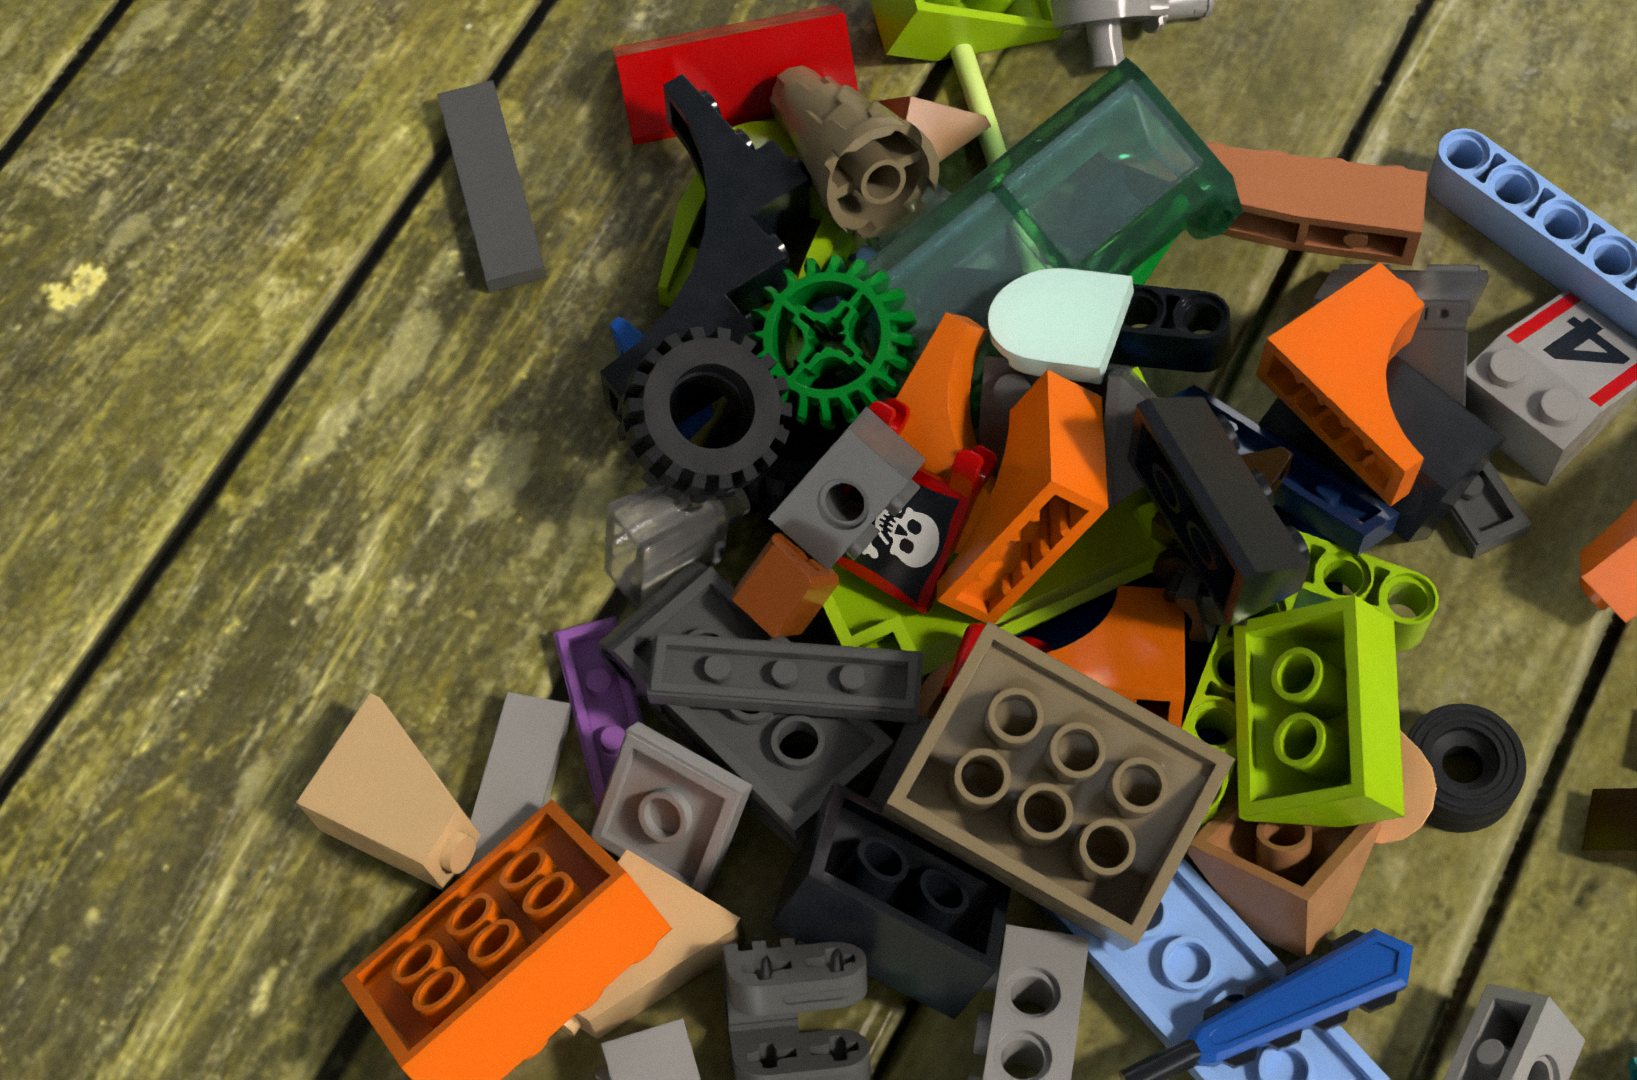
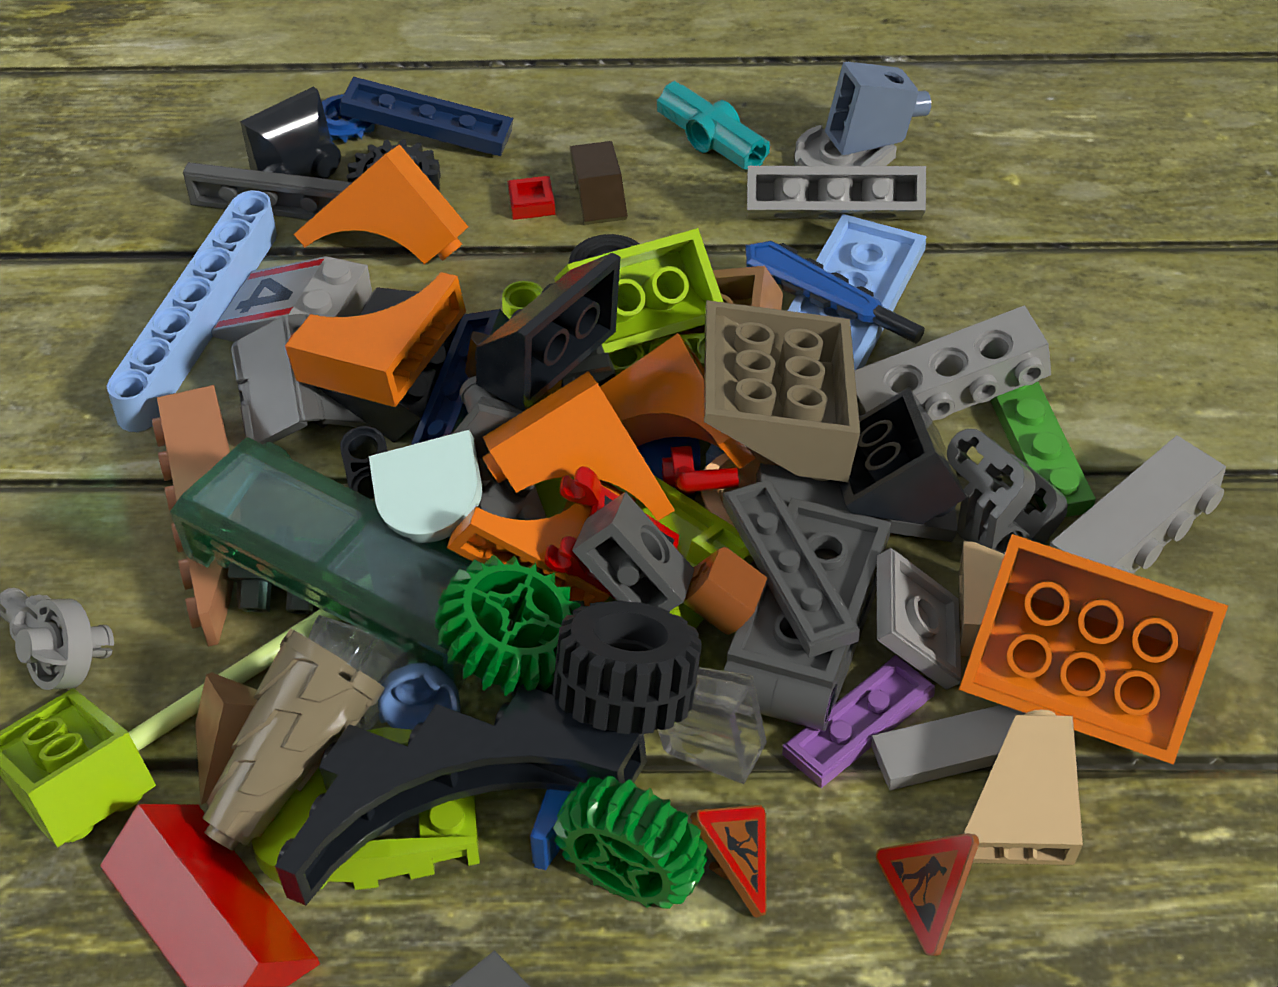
camera: 120 degrees left, 15 degrees down
none -> green gear [553,776,708,909]
none -> piece [690,805,767,918]
none -> piece [876,833,979,956]

